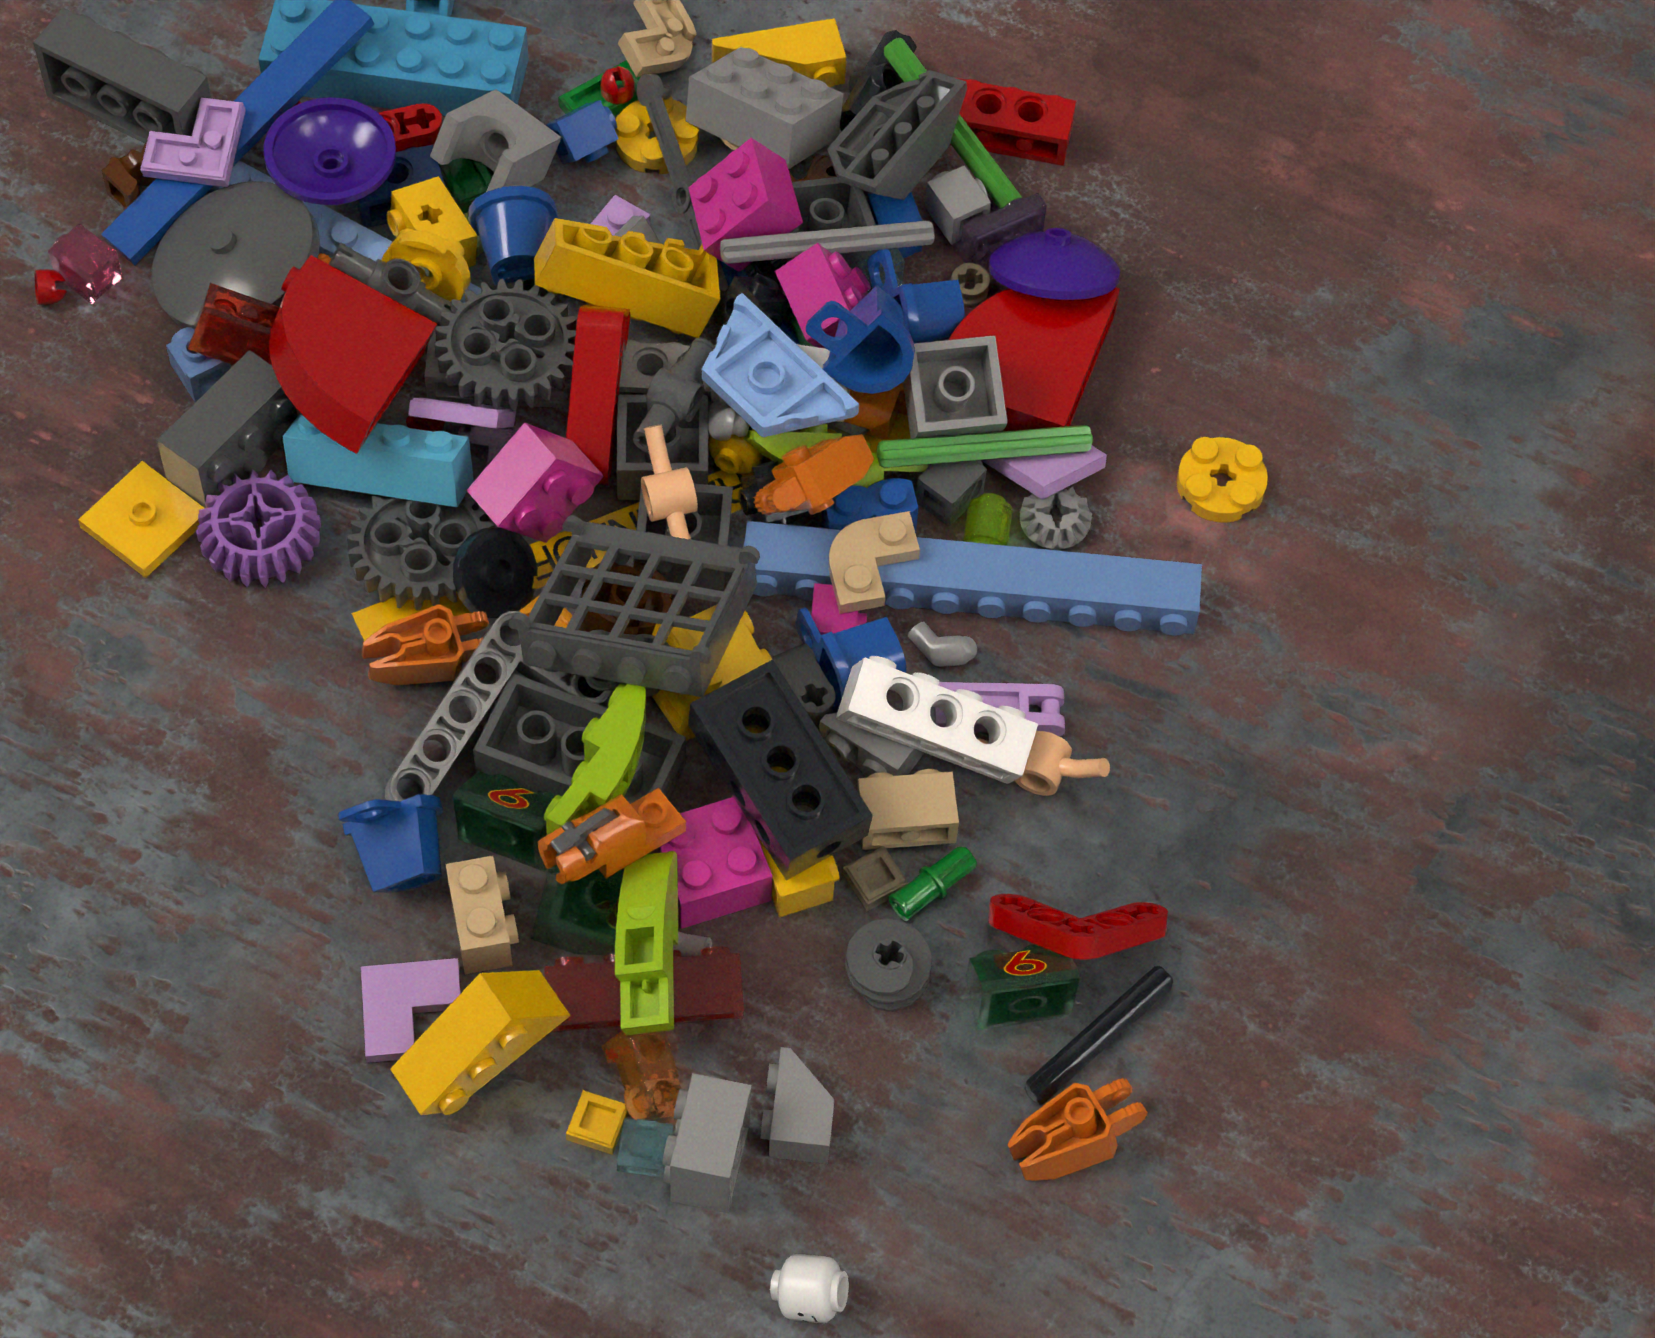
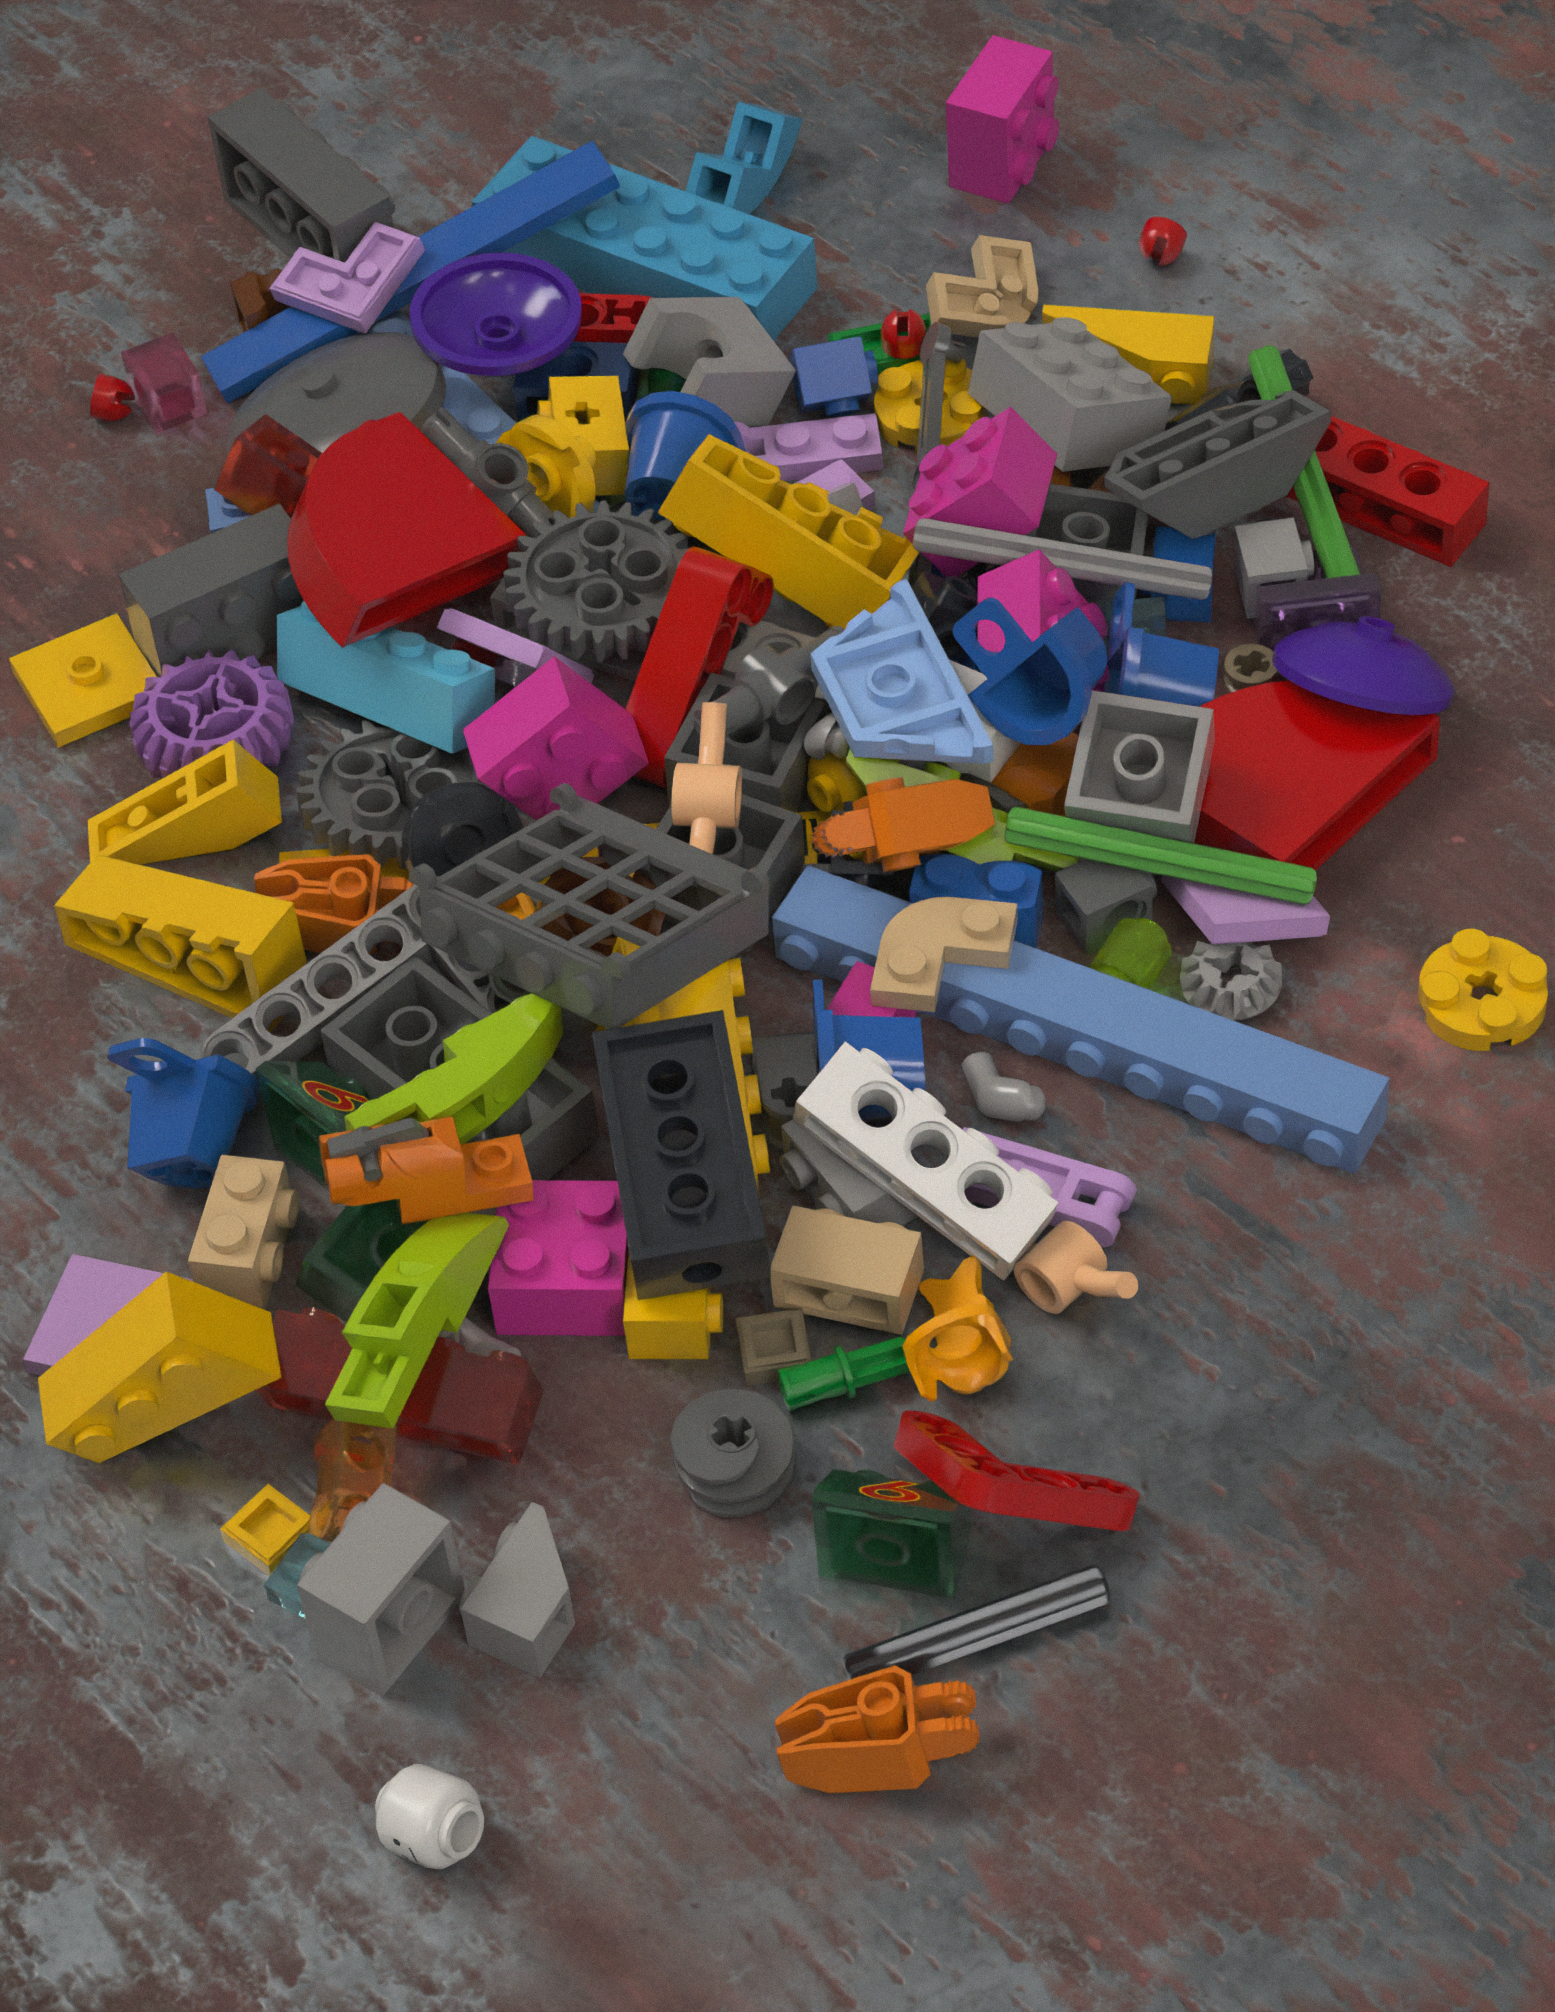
camera: 30 degrees right, 10 degrees down
none -> yellow wedge [54,855,307,1033]
none -> yellow slope [88,739,282,865]
none -> lavender plate [734,413,883,481]
none -> light orange hair [902,1256,1013,1402]

